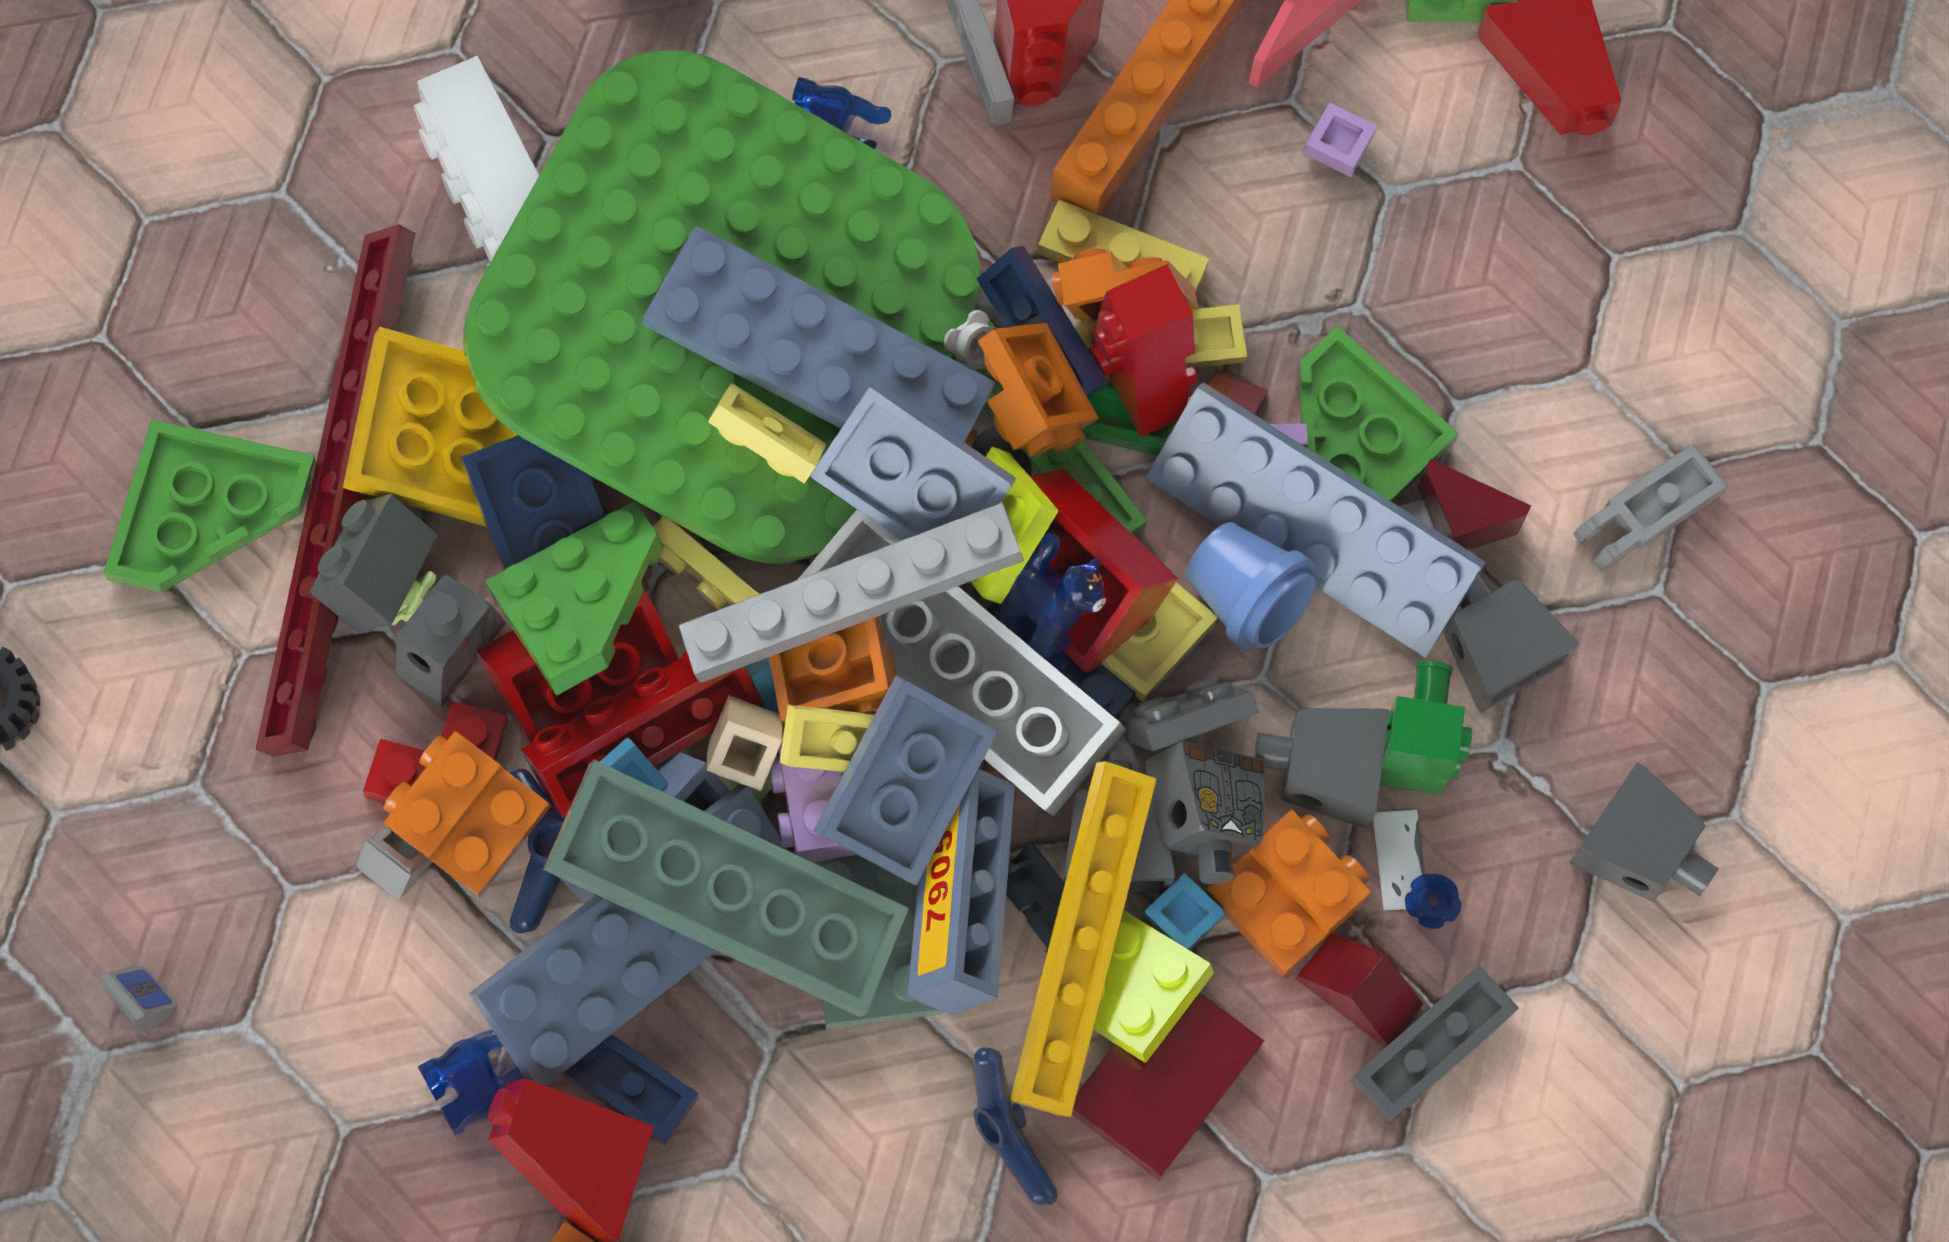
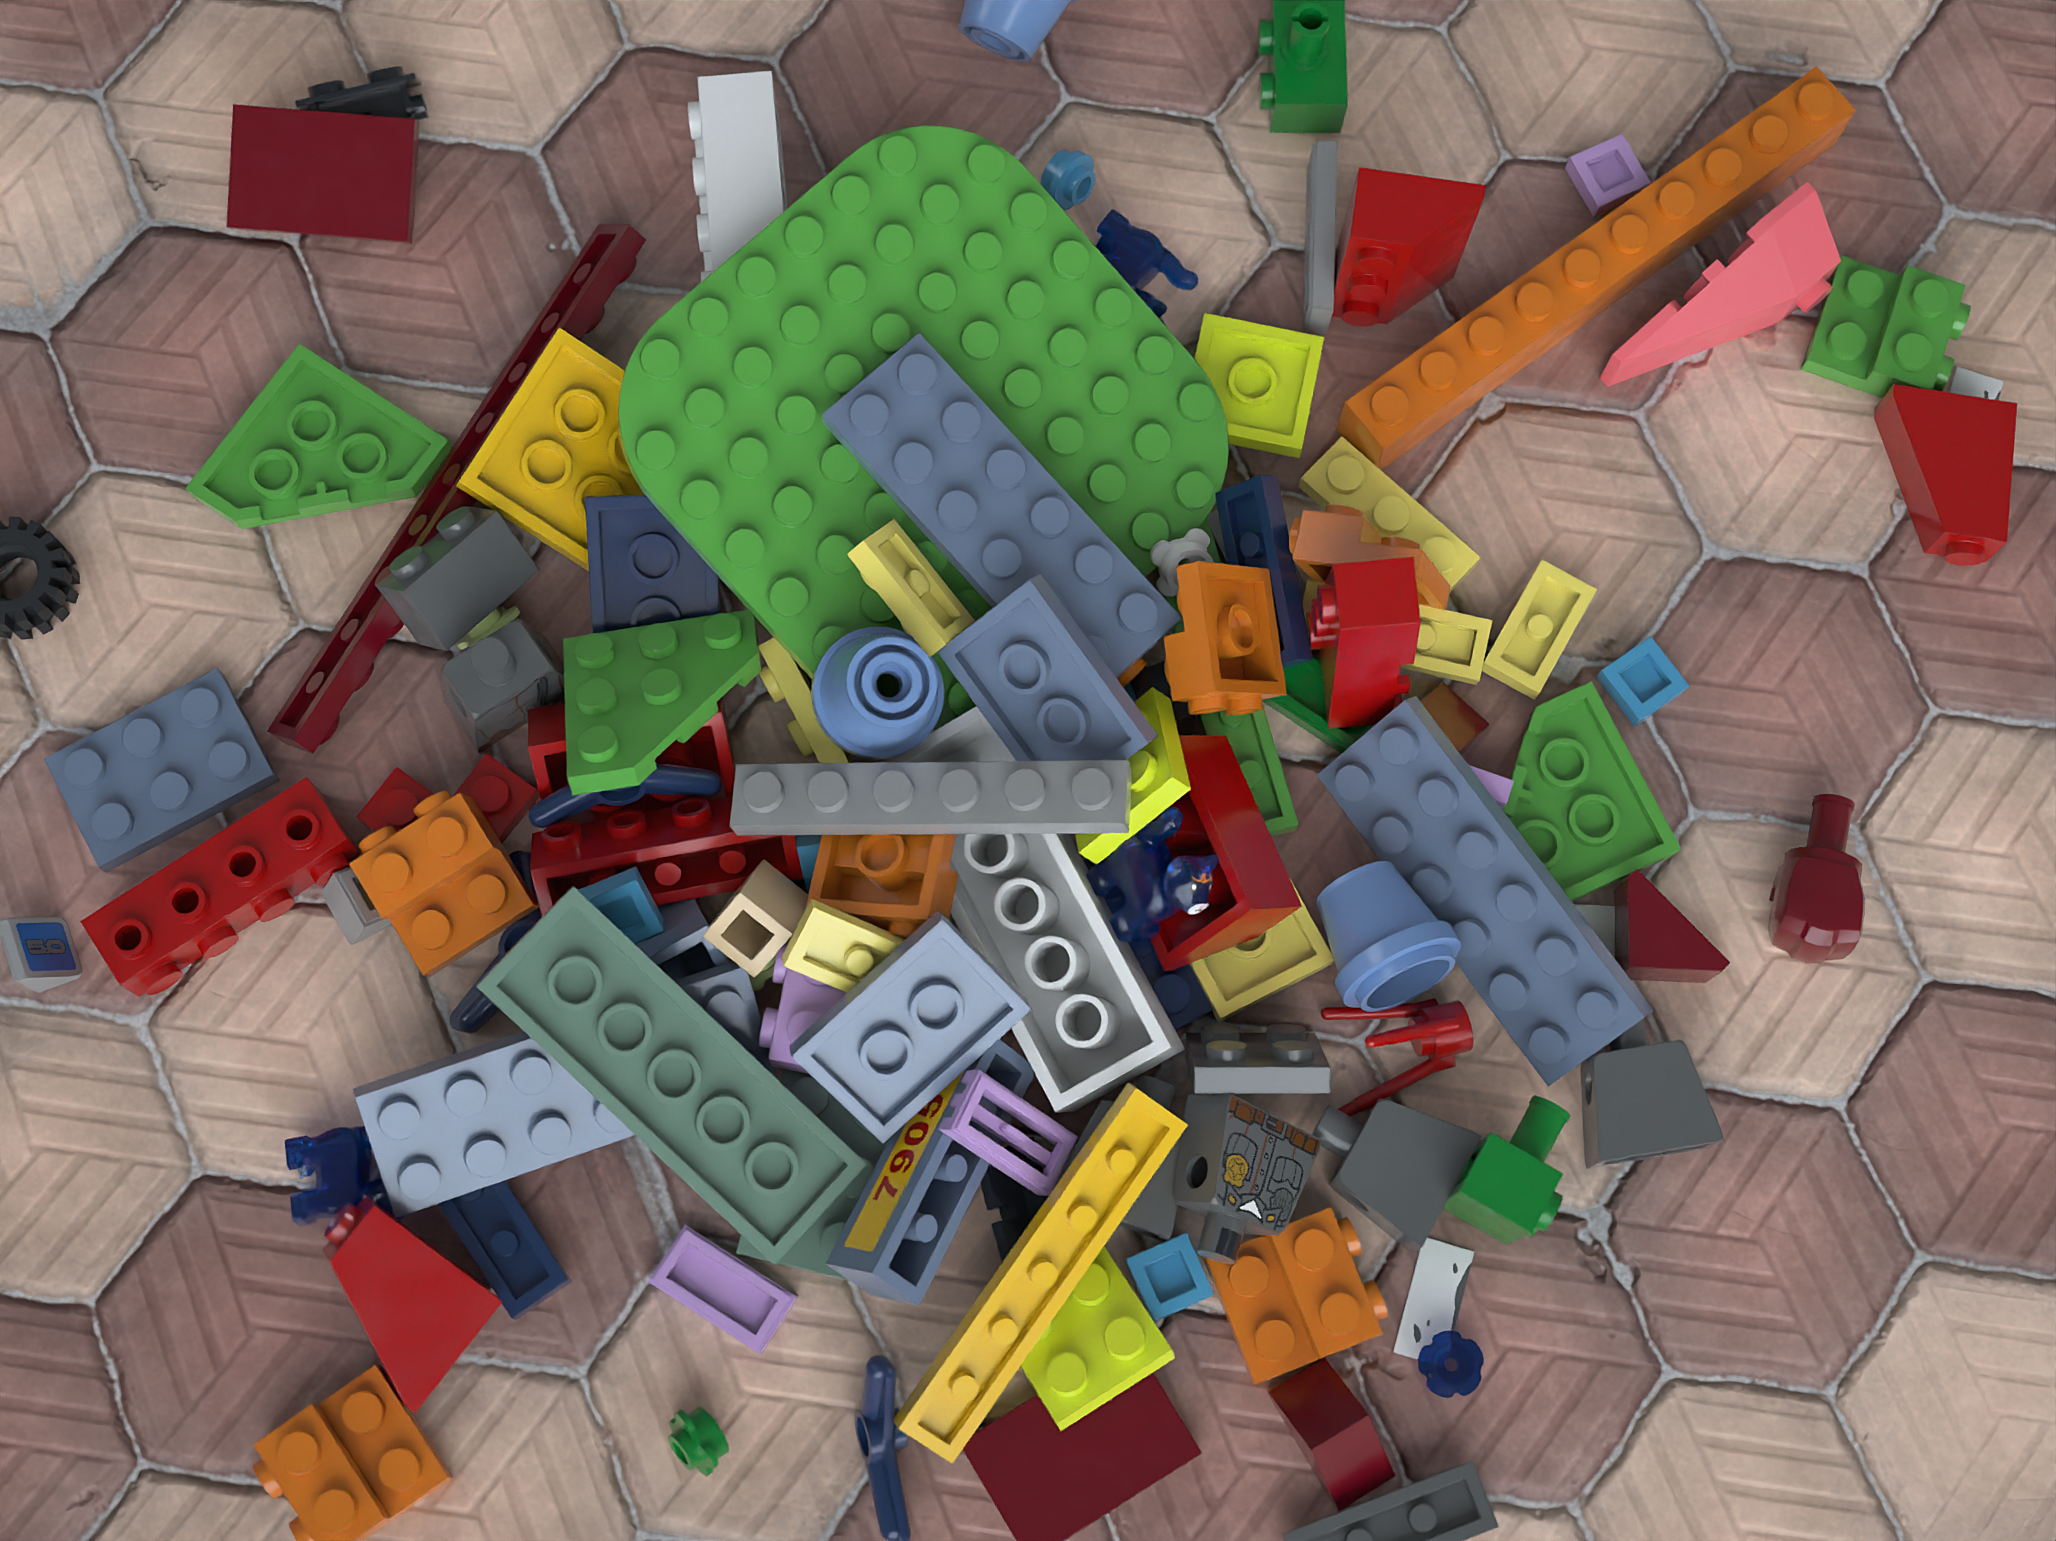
camera: 25 degrees right, 5 degrees up
lavender plate [1303,102,1377,177] -> none
dark grey torso [1570,762,1719,901] -> none
light grey hinge [1573,444,1728,570] -> none
none -> sand blue plate [44,668,280,873]
none -> red brick [80,777,361,997]
none -> dark red tile [227,104,420,244]
none -> black hinge [295,66,429,121]
none -> dark blue piece [528,763,722,828]
none -> lavender tile [648,1225,798,1355]
none -> green plate [668,1407,729,1477]
none -> medium blue piece [811,627,944,759]
none -> lavender tile [938,1070,1078,1196]
none -> dark azure plate [1041,150,1095,210]
none -> neon yellow plate [1195,313,1324,458]
none -> red plant [1321,998,1474,1117]
none -> light yellow plate [1482,559,1597,700]
none -> dark azure plate [1596,636,1690,727]
none -> dark red piece [1768,794,1865,964]

